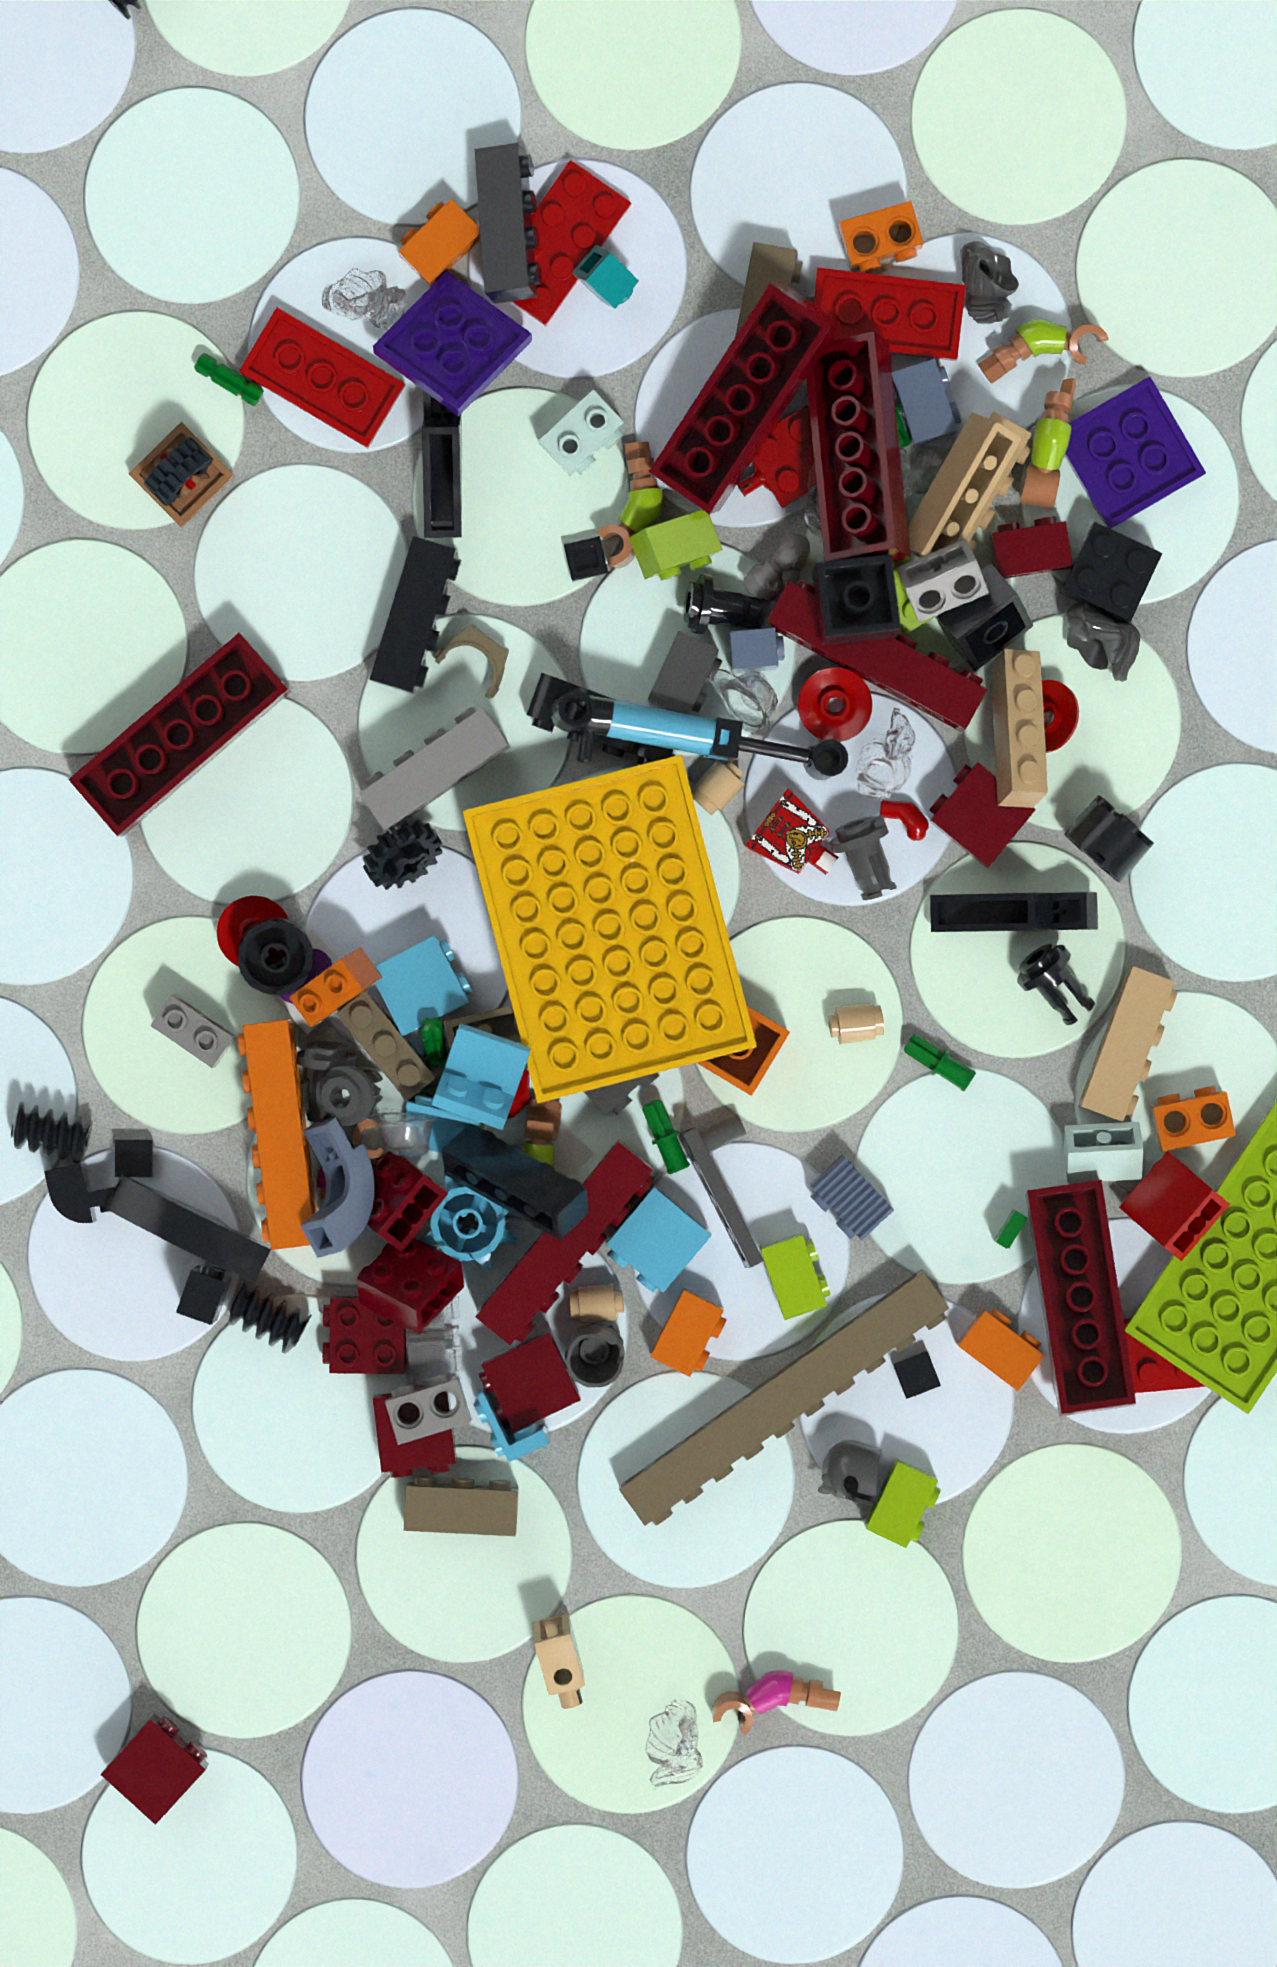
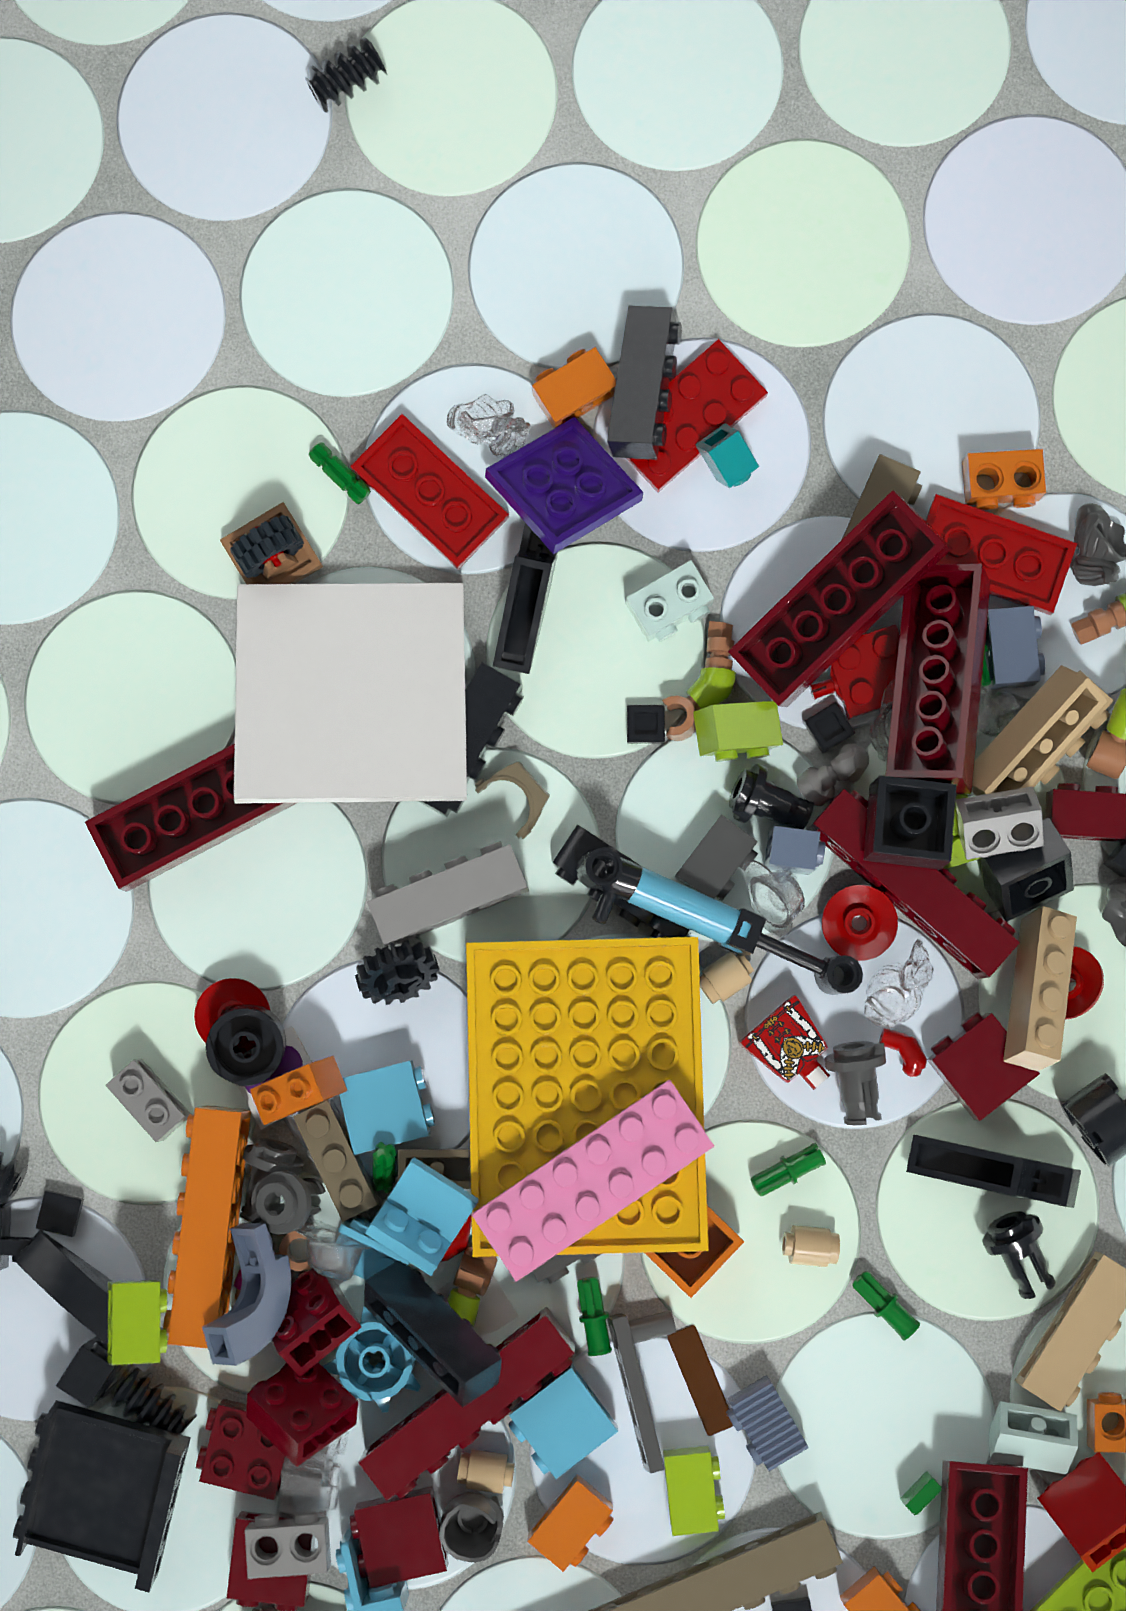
camera: 20 degrees right, 5 degrees down
none -> black panel [13,1400,191,1593]
none -> lime brick [108,1280,167,1365]
none -> white tile [234,583,467,803]
none -> bright pink brick [472,1080,714,1282]
none -> reddish brown sticker [667,1325,733,1436]
none -> green axle [750,1142,826,1196]
none -> black tile [803,701,855,754]

